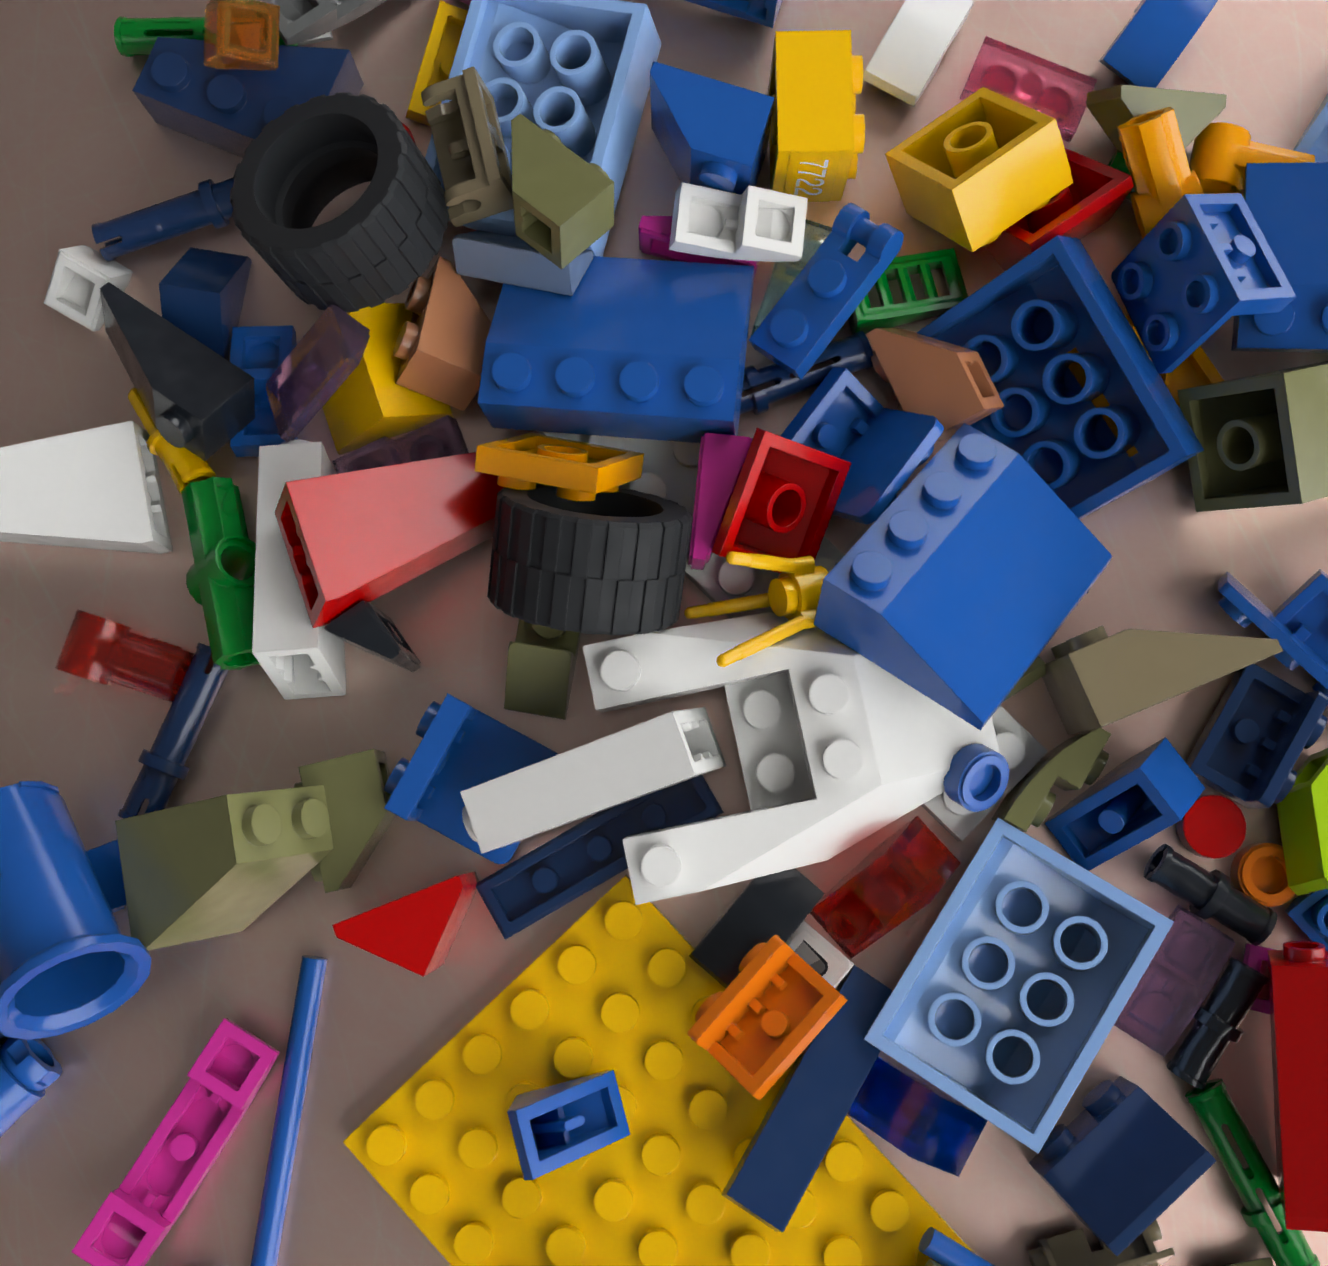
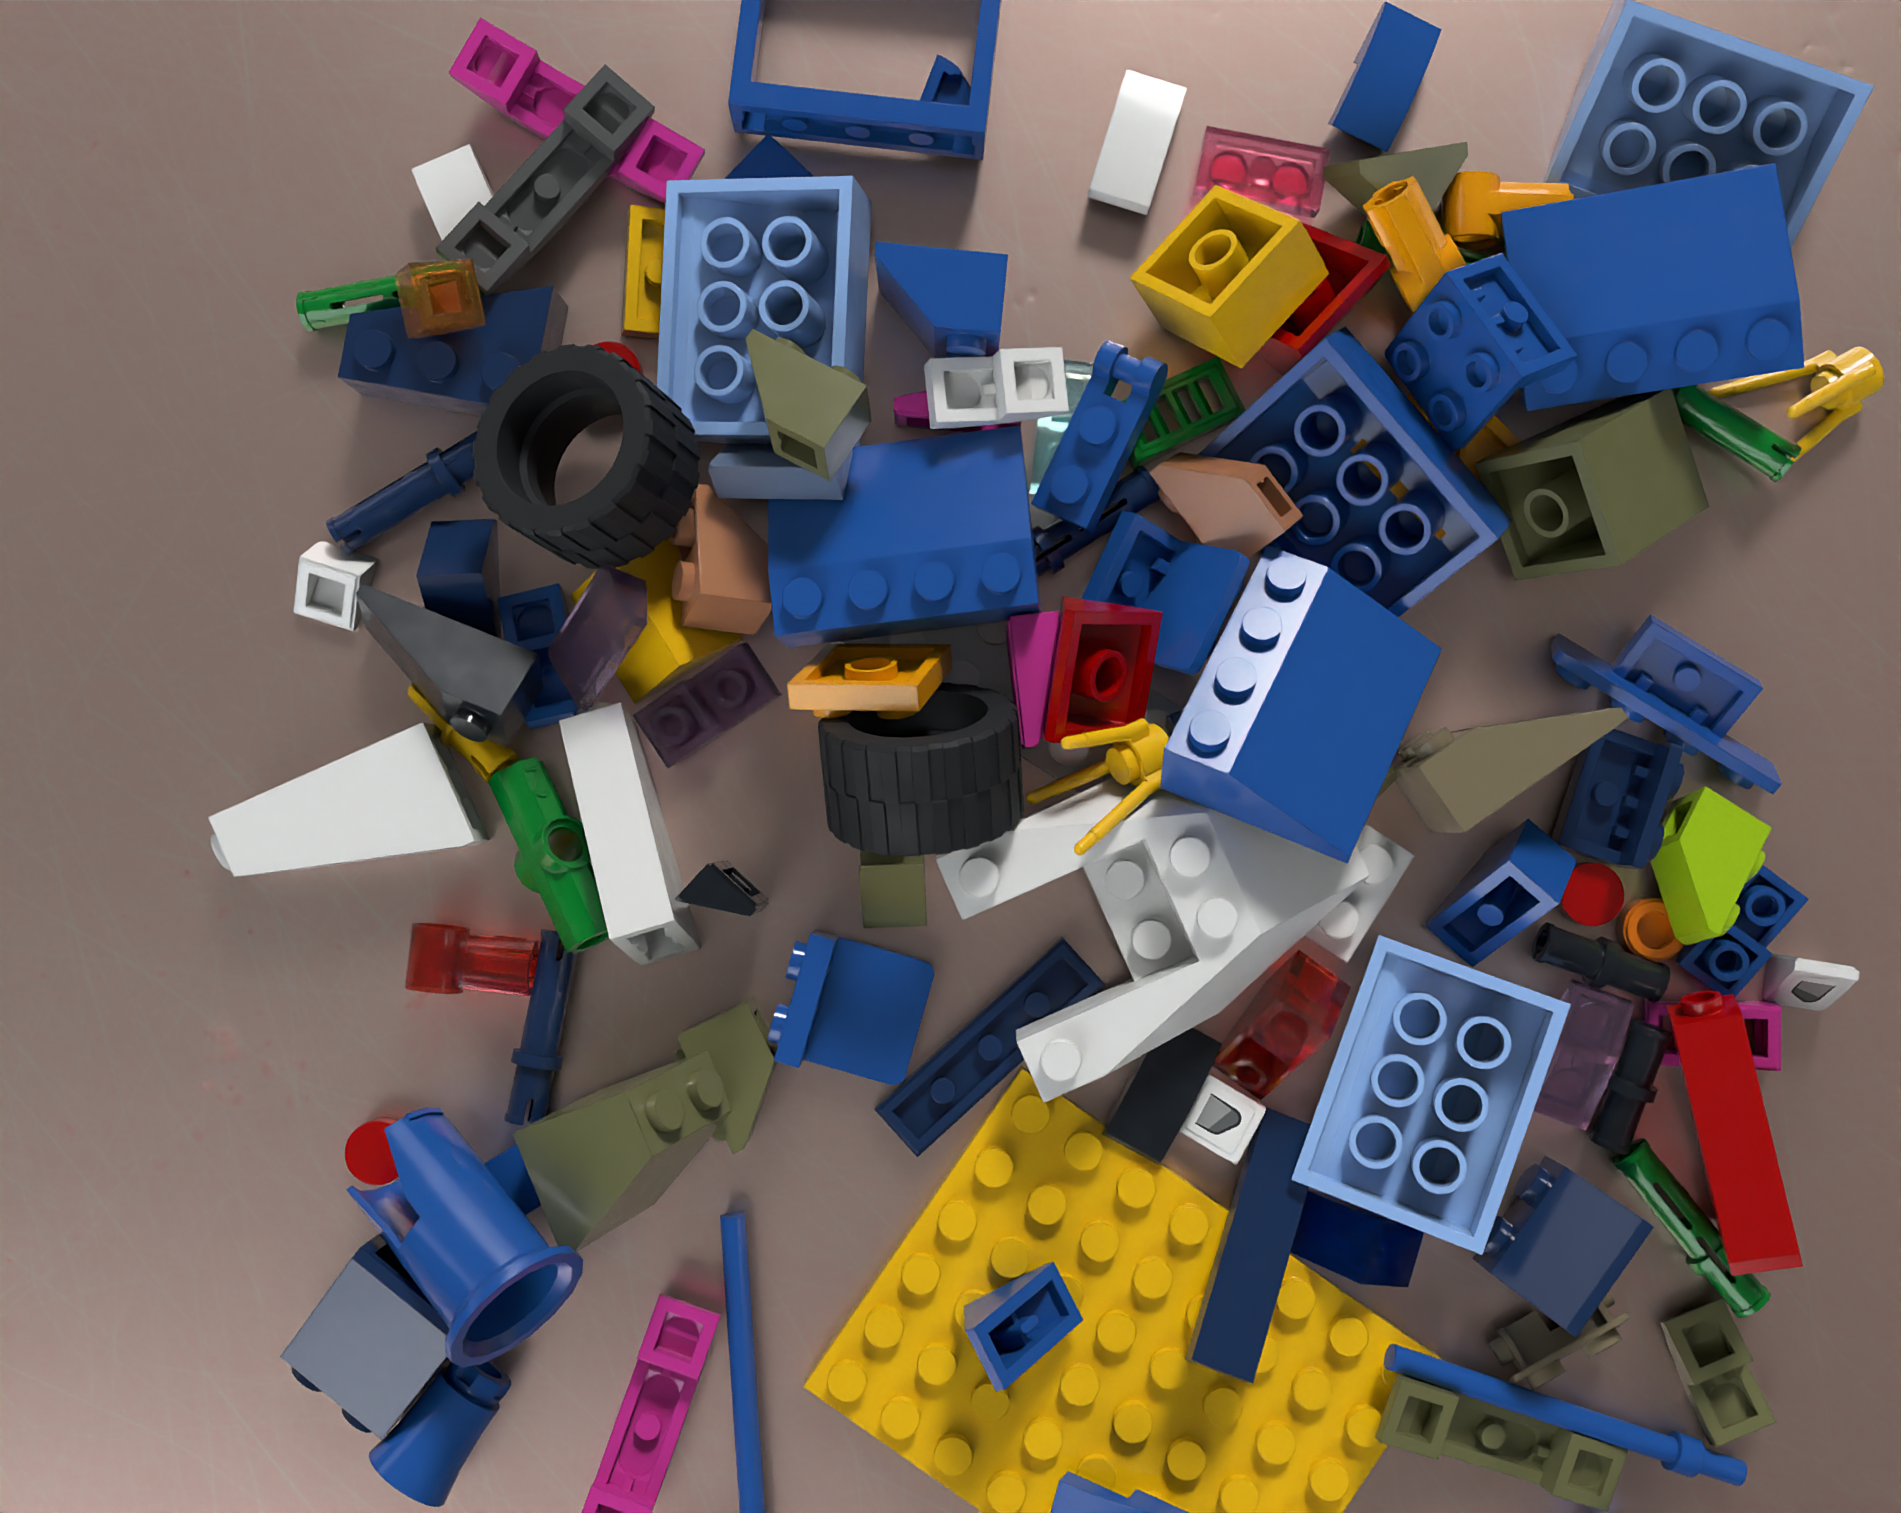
camera: 20 degrees left, 5 degrees up
slope [274,452,506,628] -> none
red slope [332,871,479,977] -> none
dark tan hinge [421,66,514,227] -> none
white slope [460,707,726,854] -> none
orange bracket [687,935,848,1100] -> none
yellow brick [768,30,865,202] -> none
blue tile [944,743,1009,812] -> none
olive slope [992,728,1111,832] -> none

